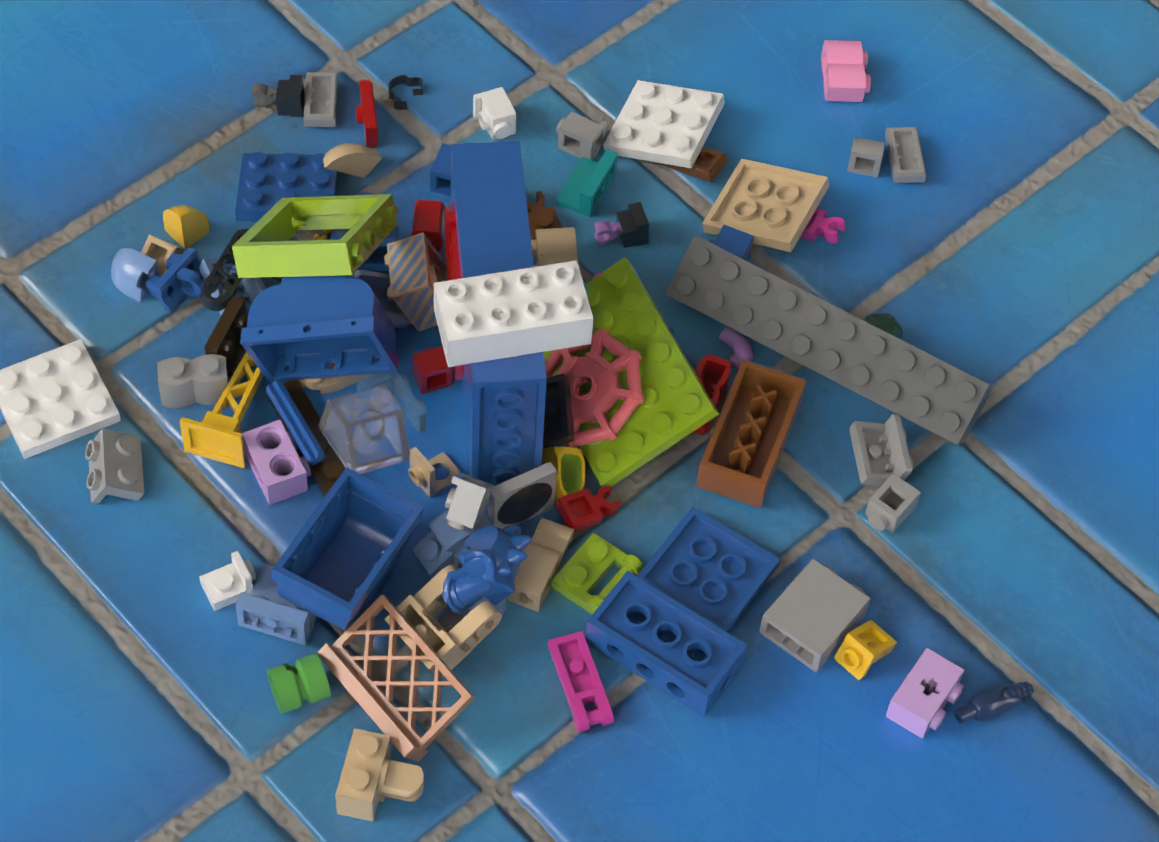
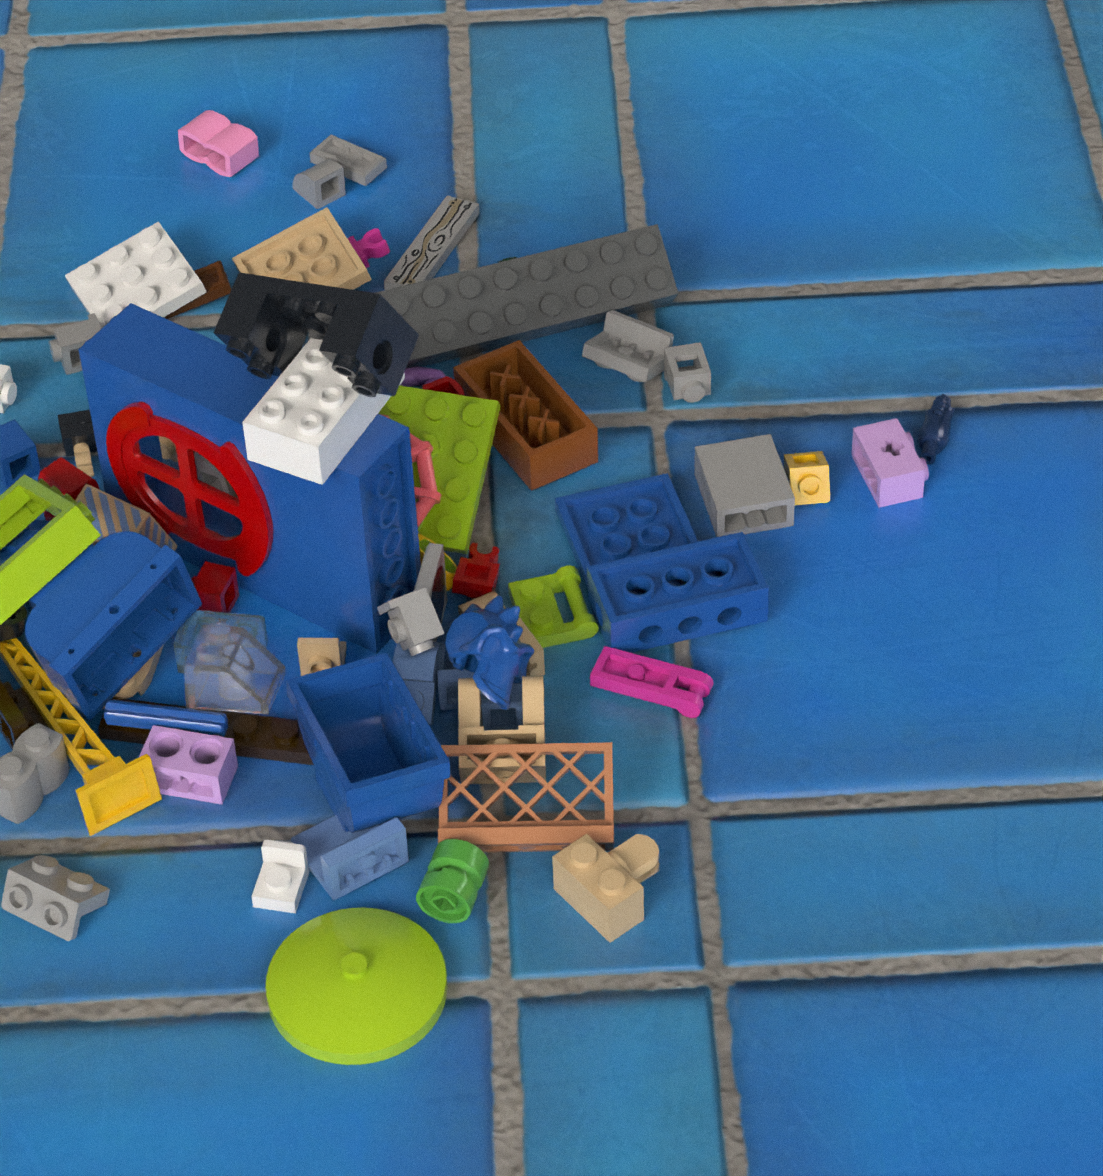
camera: 45 degrees left, 10 degrees down
none -> black plate [213,272,419,397]
none -> lime dish [266,908,447,1065]
none -> light grey tile [384,195,480,290]

